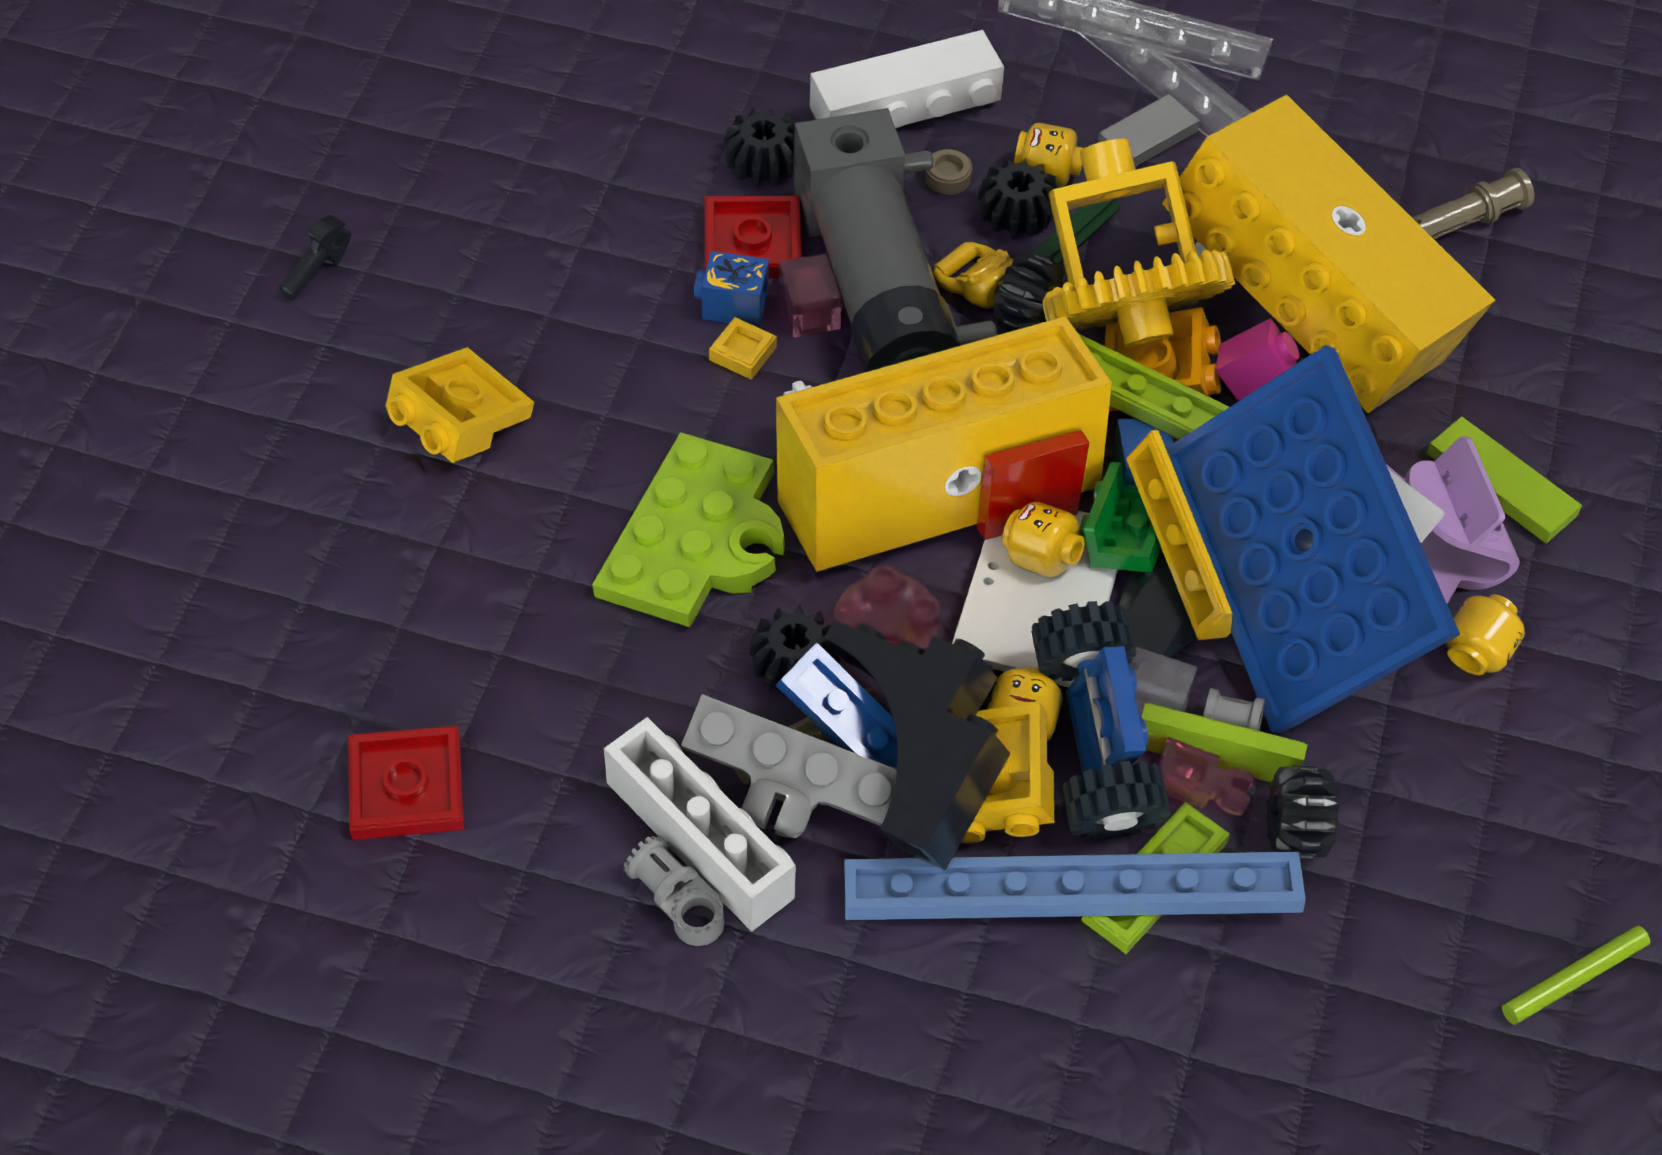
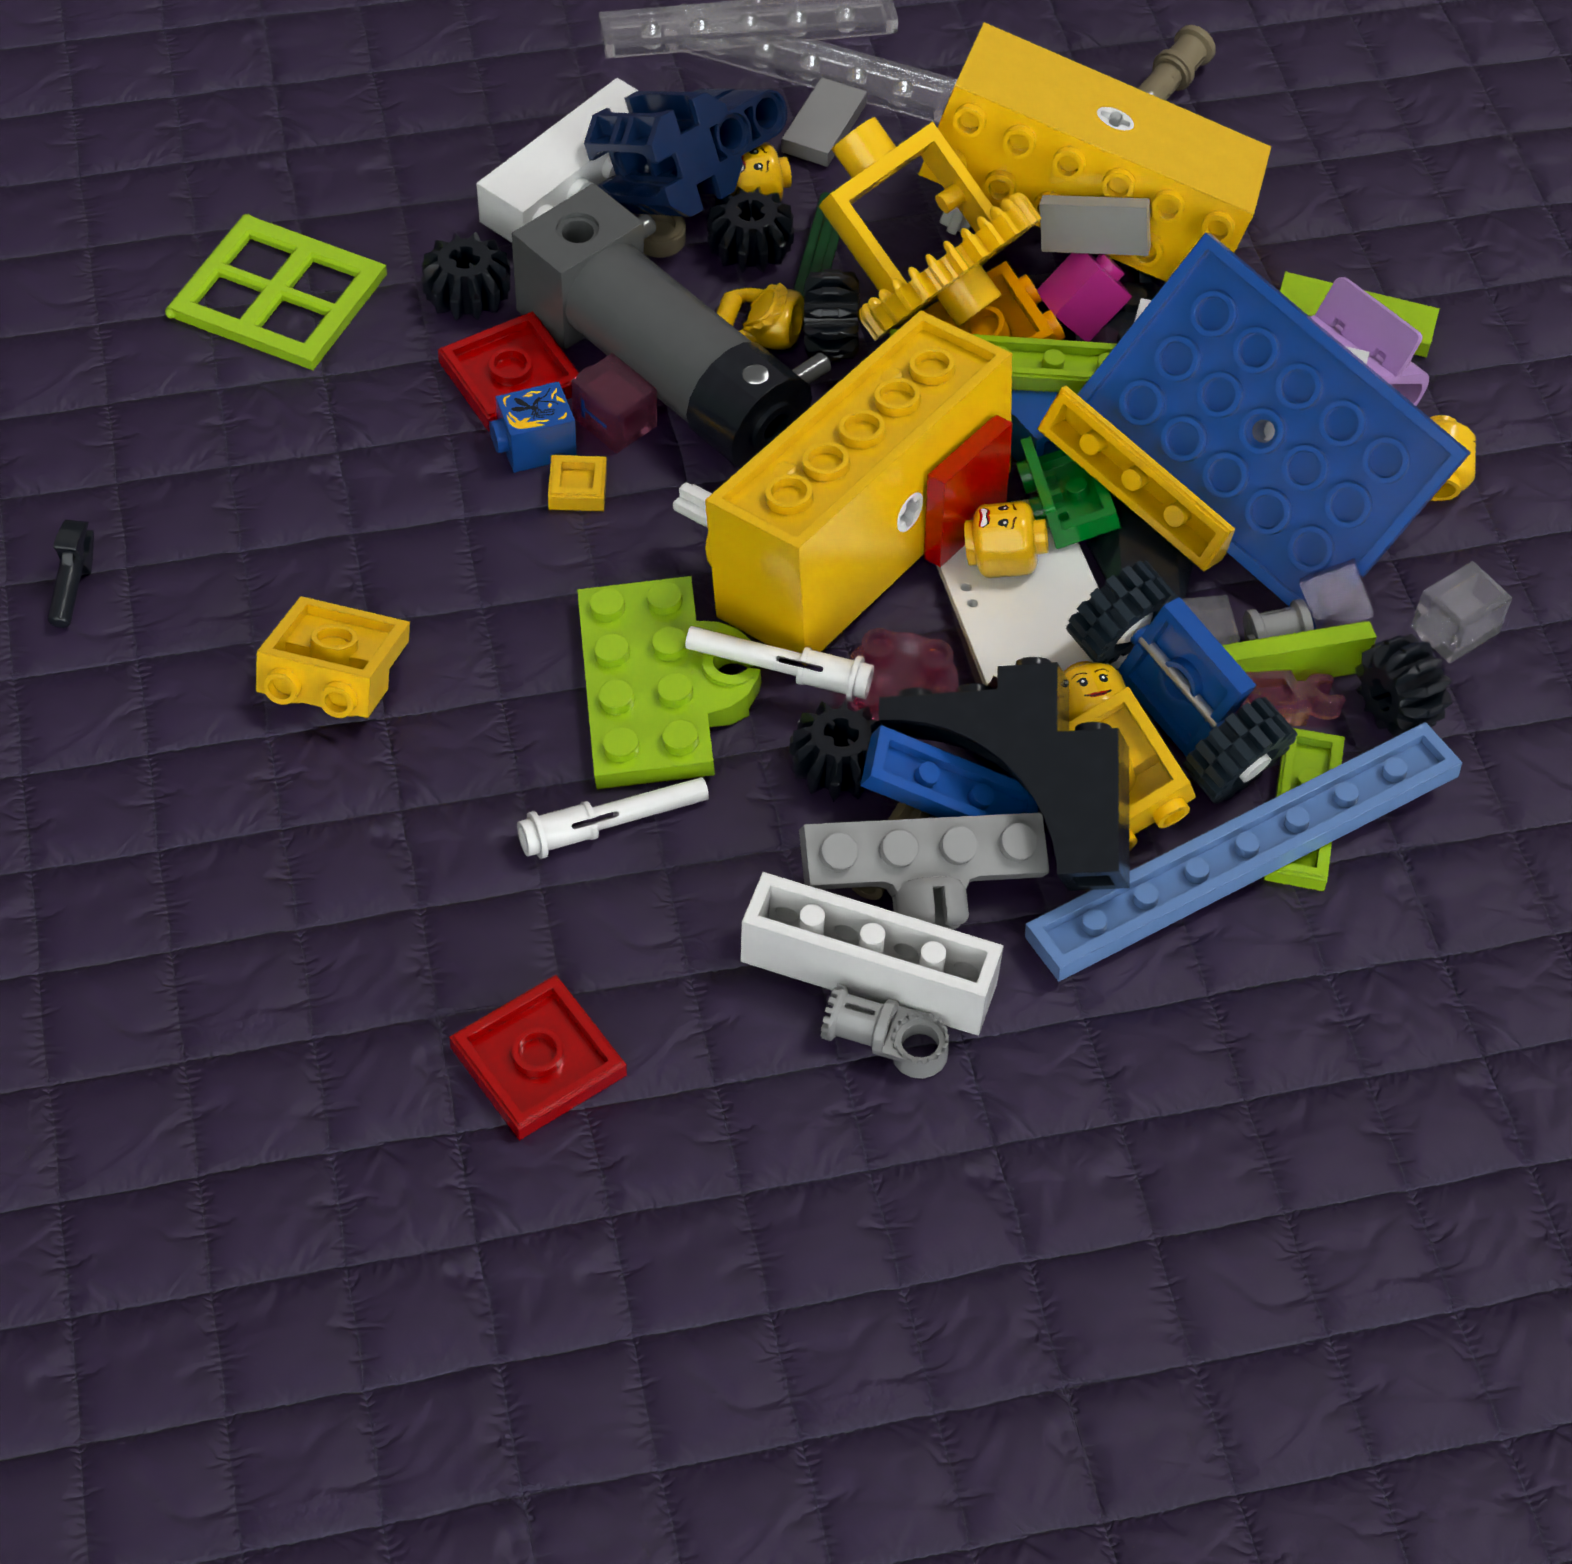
camera: 30 degrees left, 0 degrees up
none -> lime window [165,214,387,370]
none -> white pin [517,777,709,859]
none -> dark blue connector [584,88,788,217]
none -> white pin [685,626,874,702]
none -> light grey tile [1039,195,1151,256]
none -> clear purple plate [1299,558,1375,629]
none -> clear brick [1411,561,1513,663]

